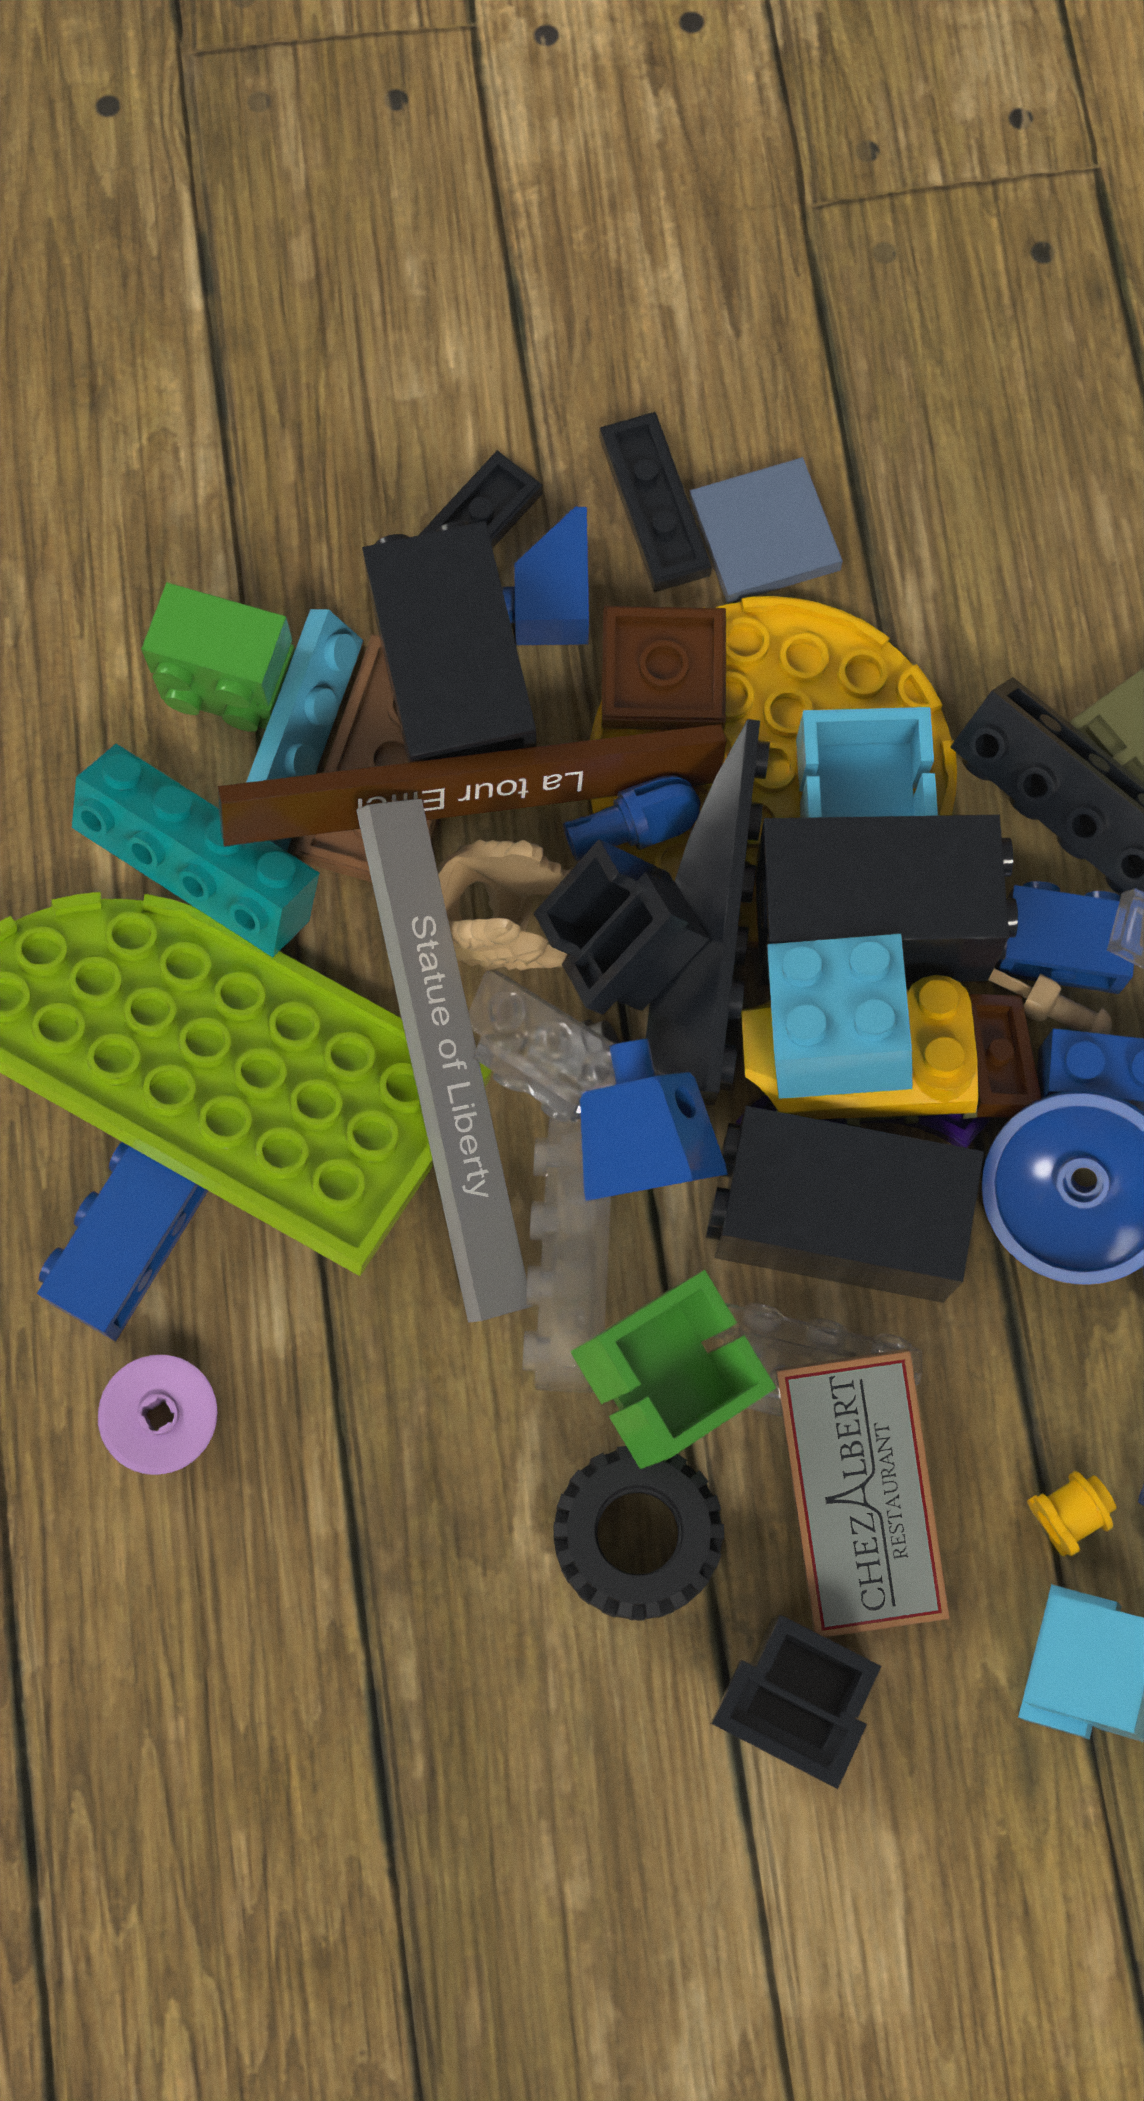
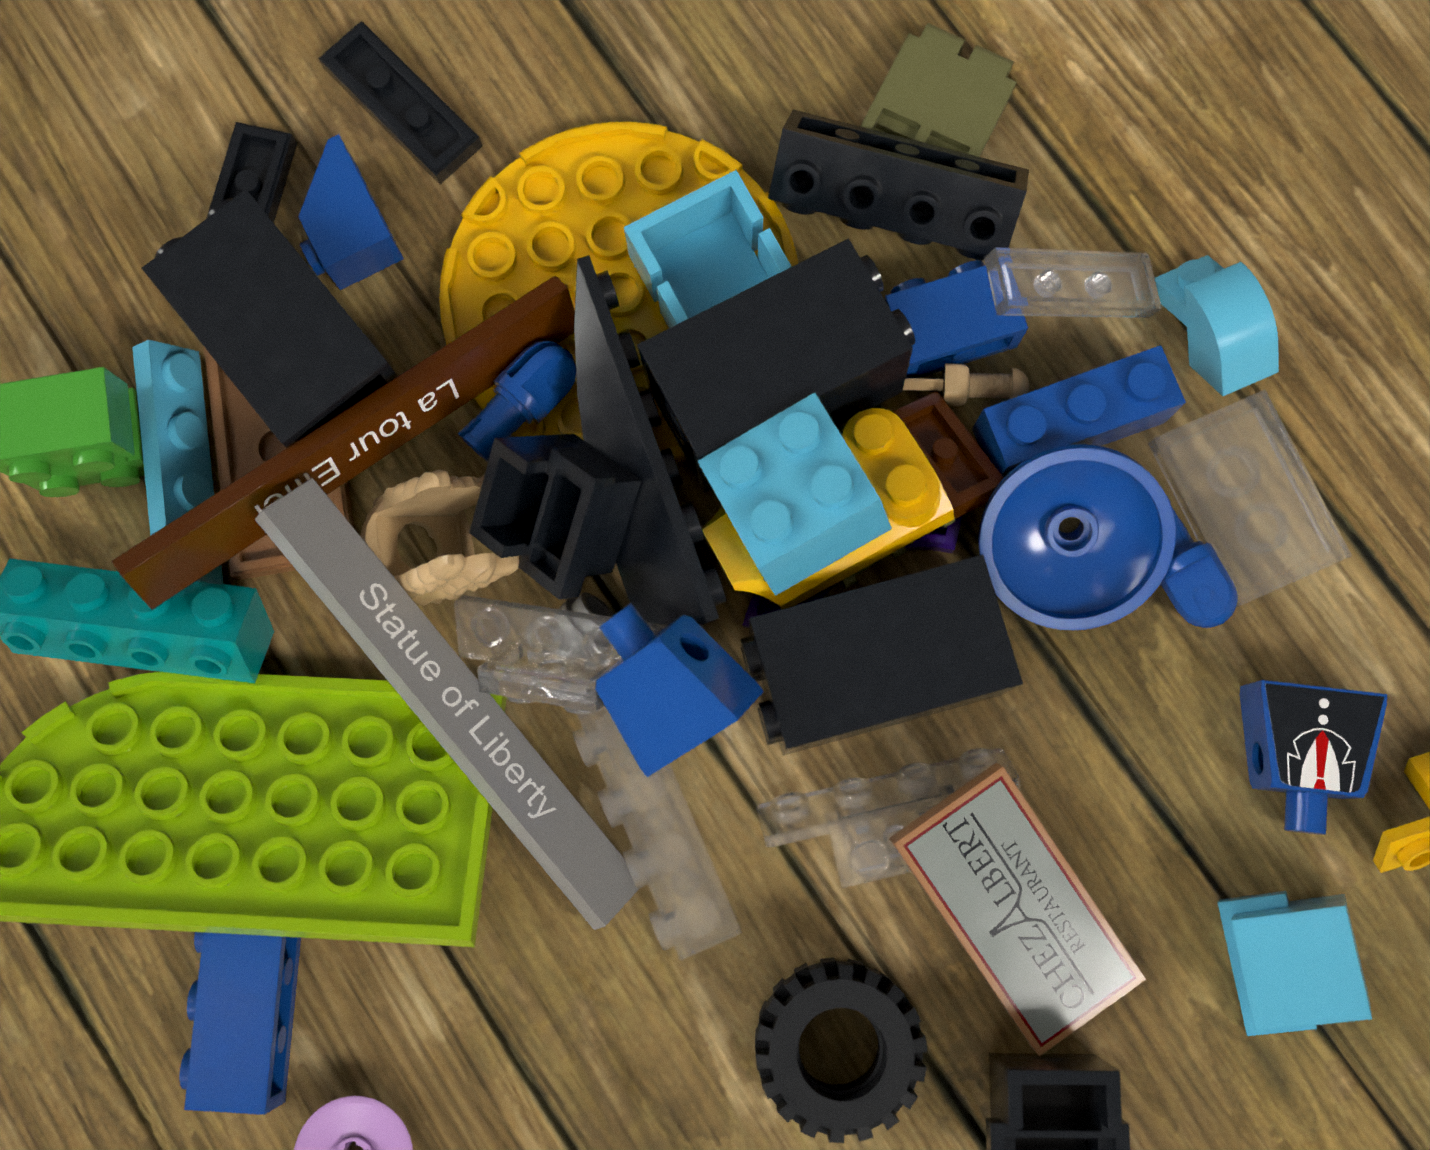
camera: 20 degrees left, 5 degrees up
bright green piece [570,1270,776,1469] -> none
reddish brown tile [601,606,726,731] -> none
sand blue tile [689,457,843,604] -> none
yellow brick [1027,1471,1117,1557] -> none

